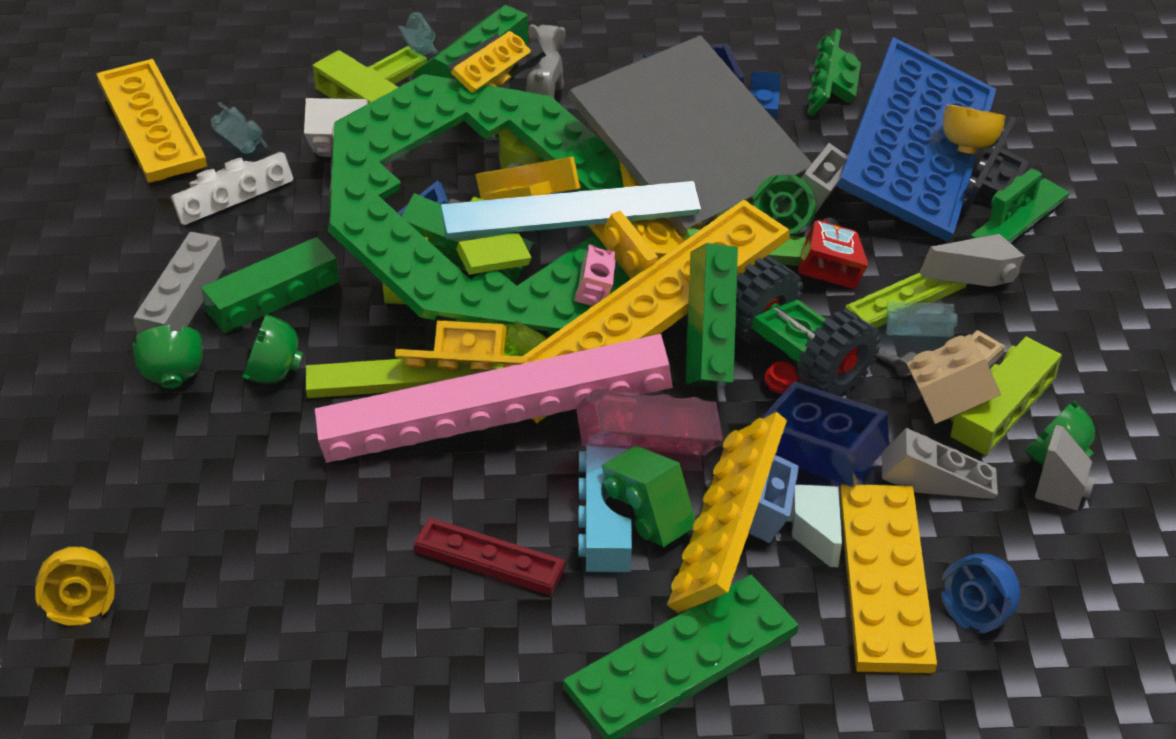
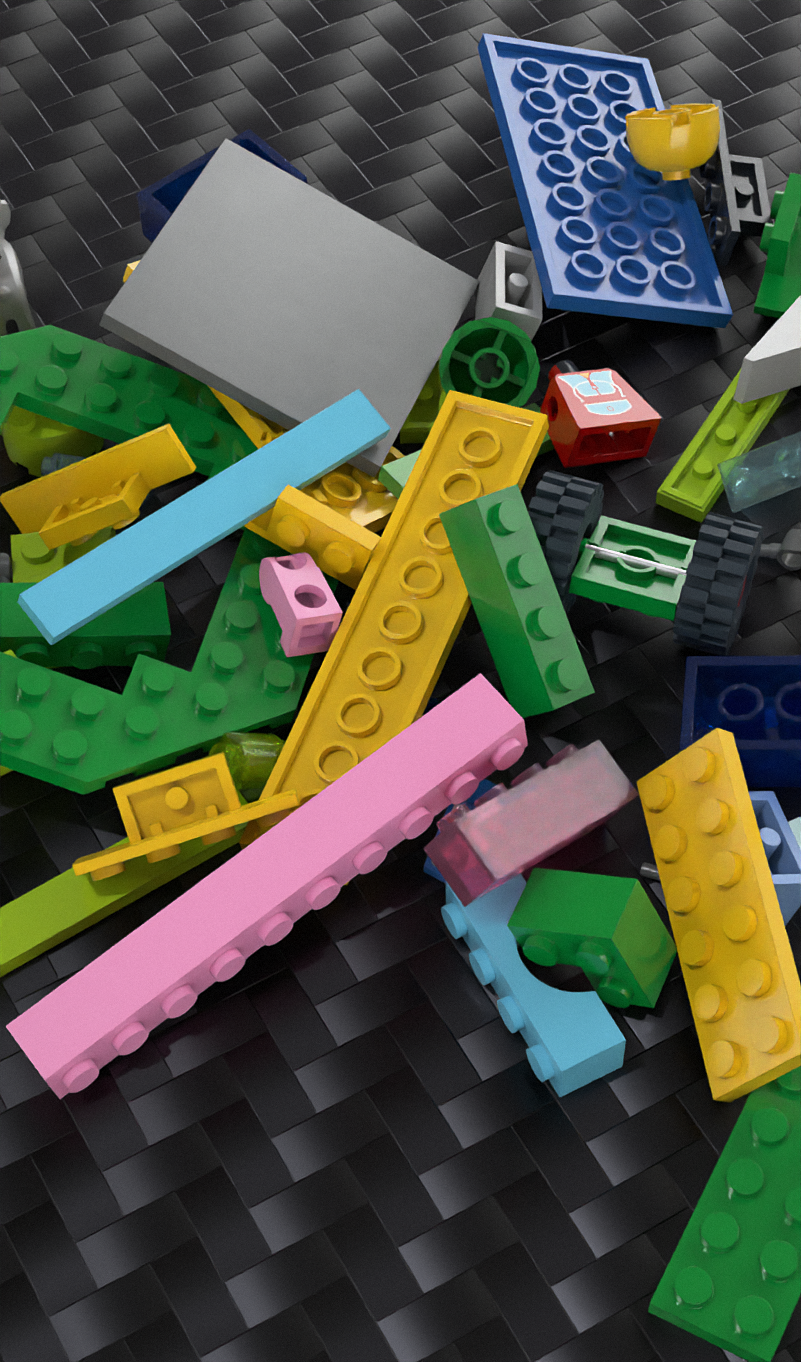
camera: 25 degrees left, 10 degrees up
dark red tile [414,517,566,596] -> none
lime tile [456,233,532,275] -> none
blue slope [750,71,781,119] -> none
red plate [764,362,819,418] -> none
green bracket [807,28,861,116] -> none

